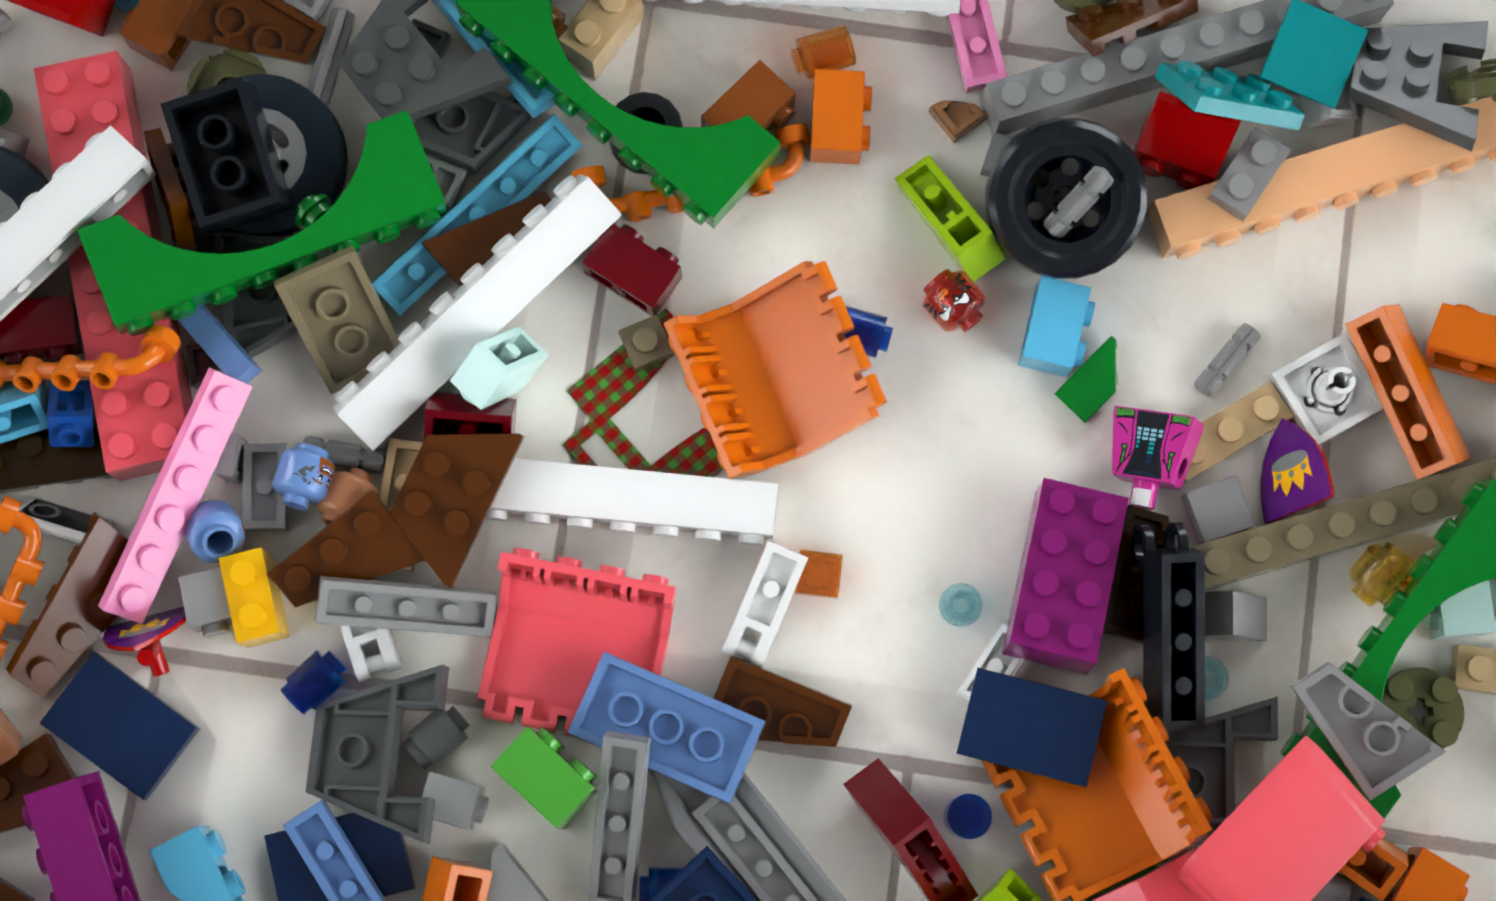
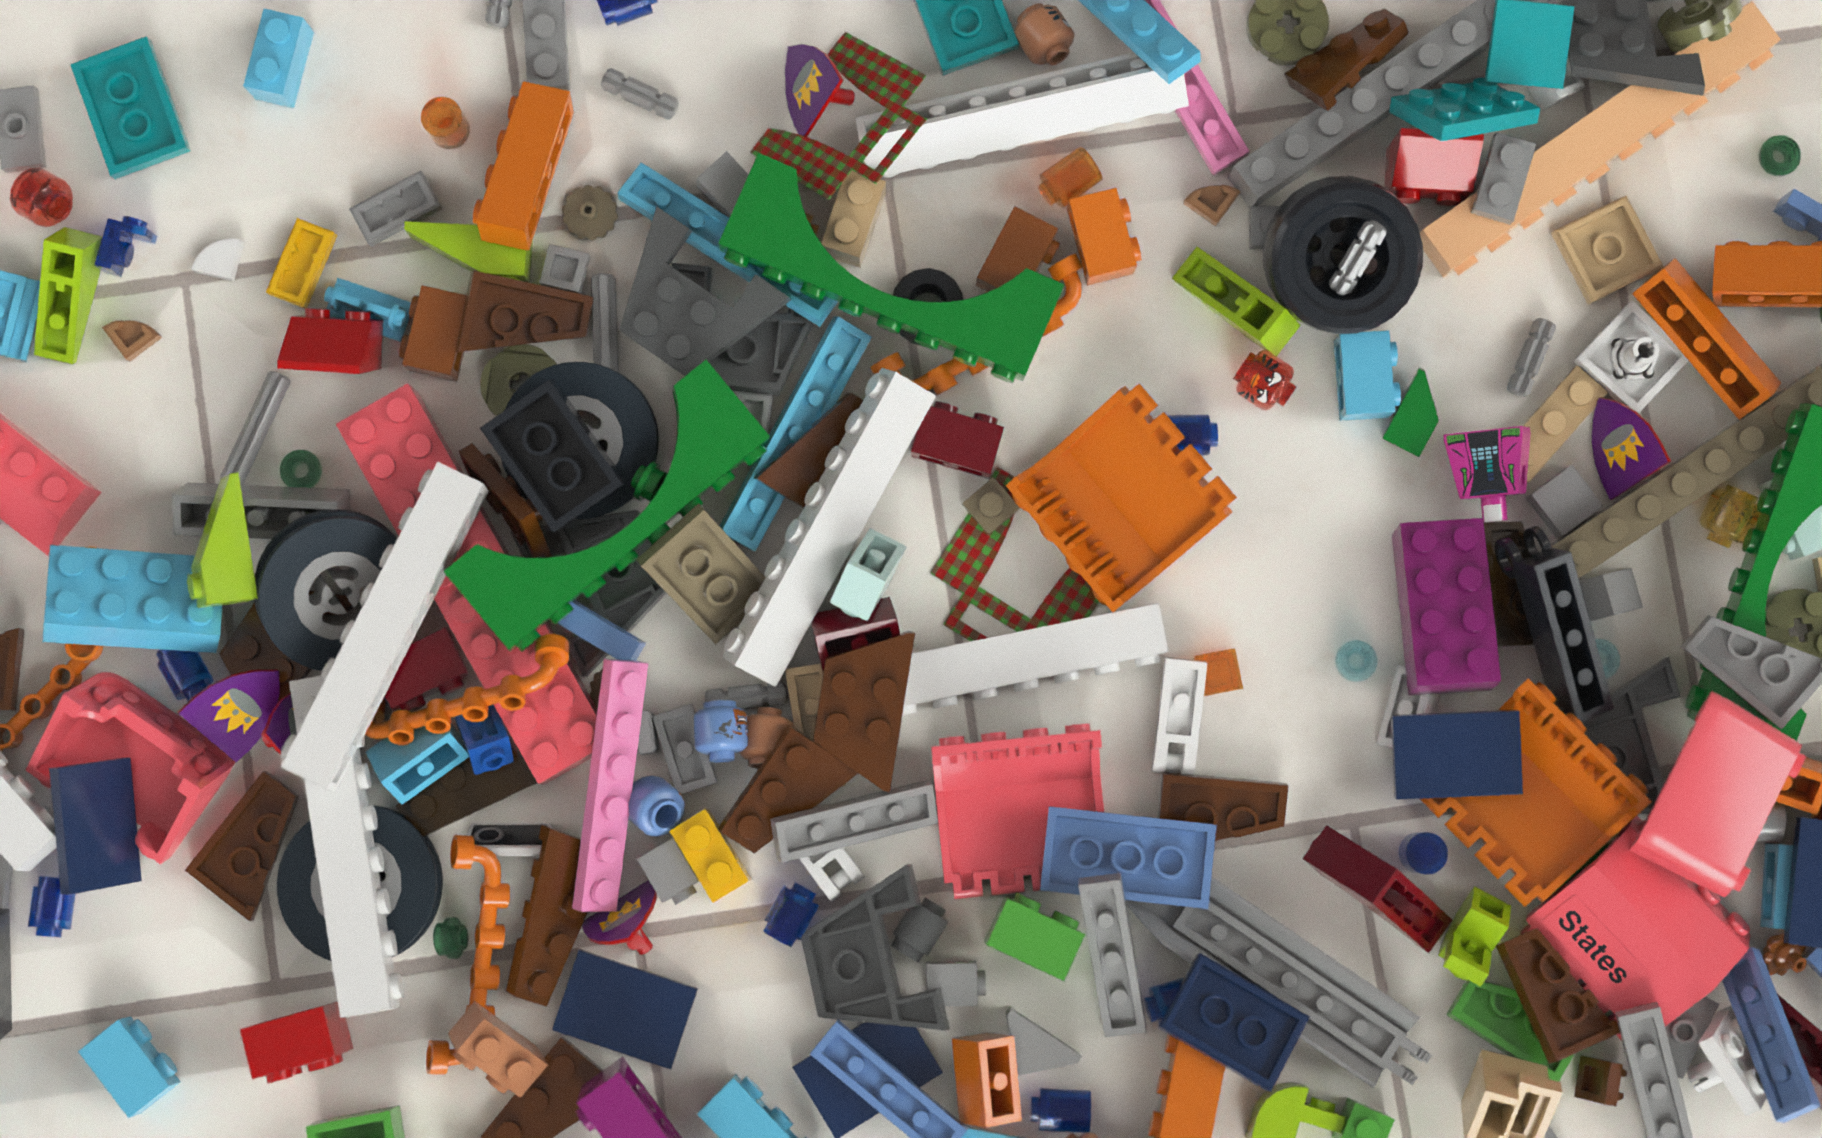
camera: 15 degrees left, 5 degrees up
none -> tan tile [1551,195,1664,305]

